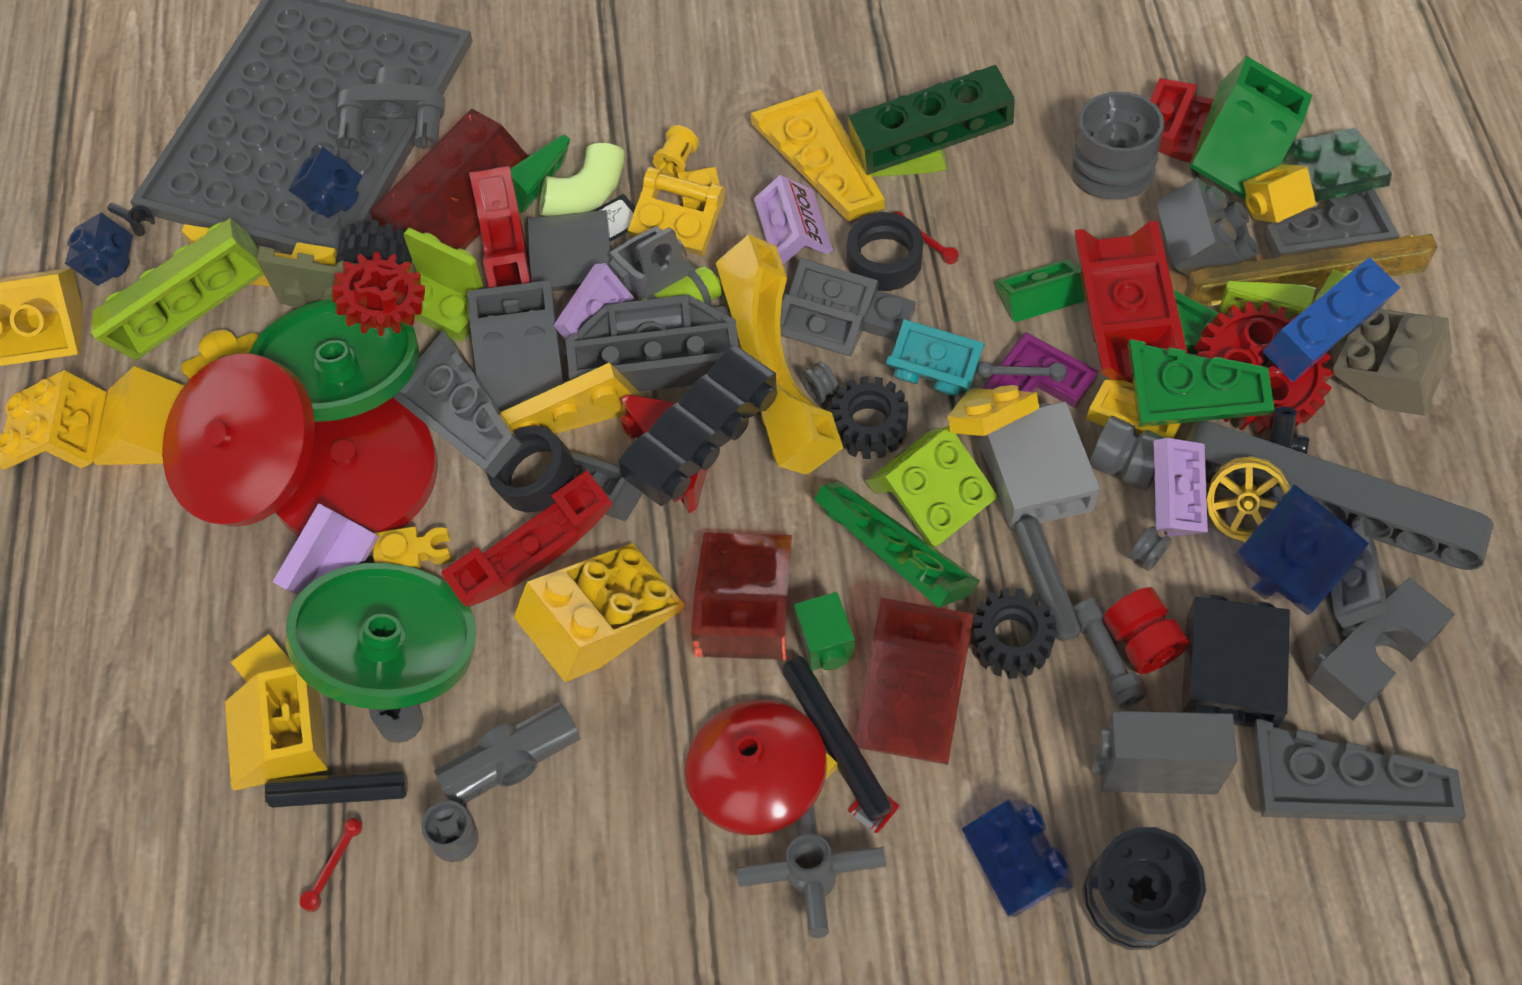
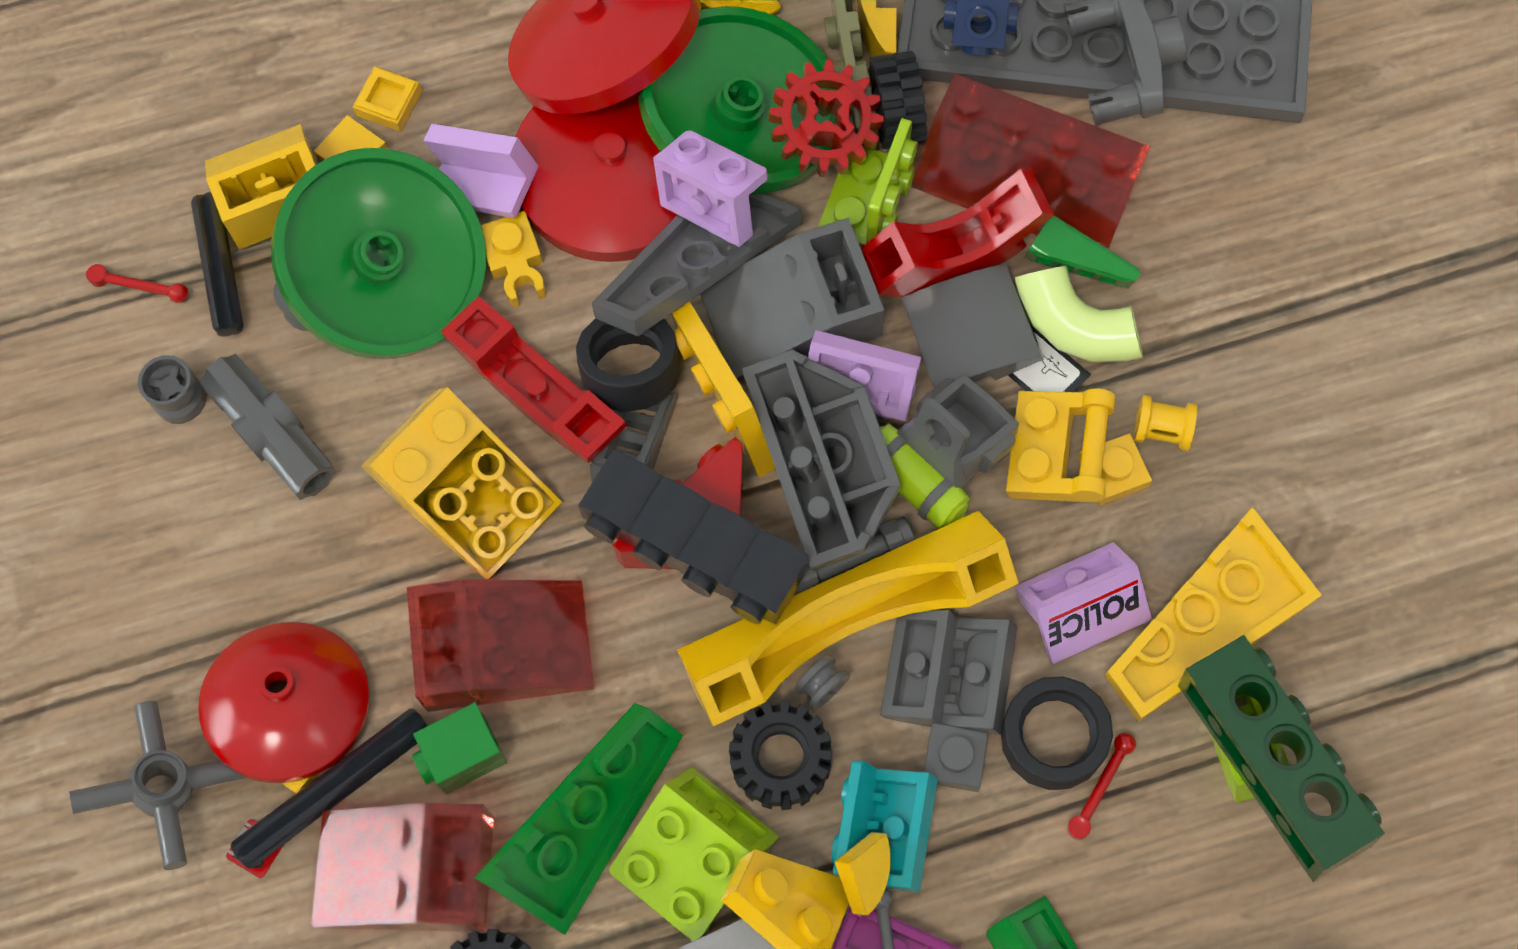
camera: 80 degrees right, 10 degrees up
none -> yellow tile [352,66,423,132]
none -> lavender bracket [653,131,767,247]
none -> yellow tile [835,832,890,916]

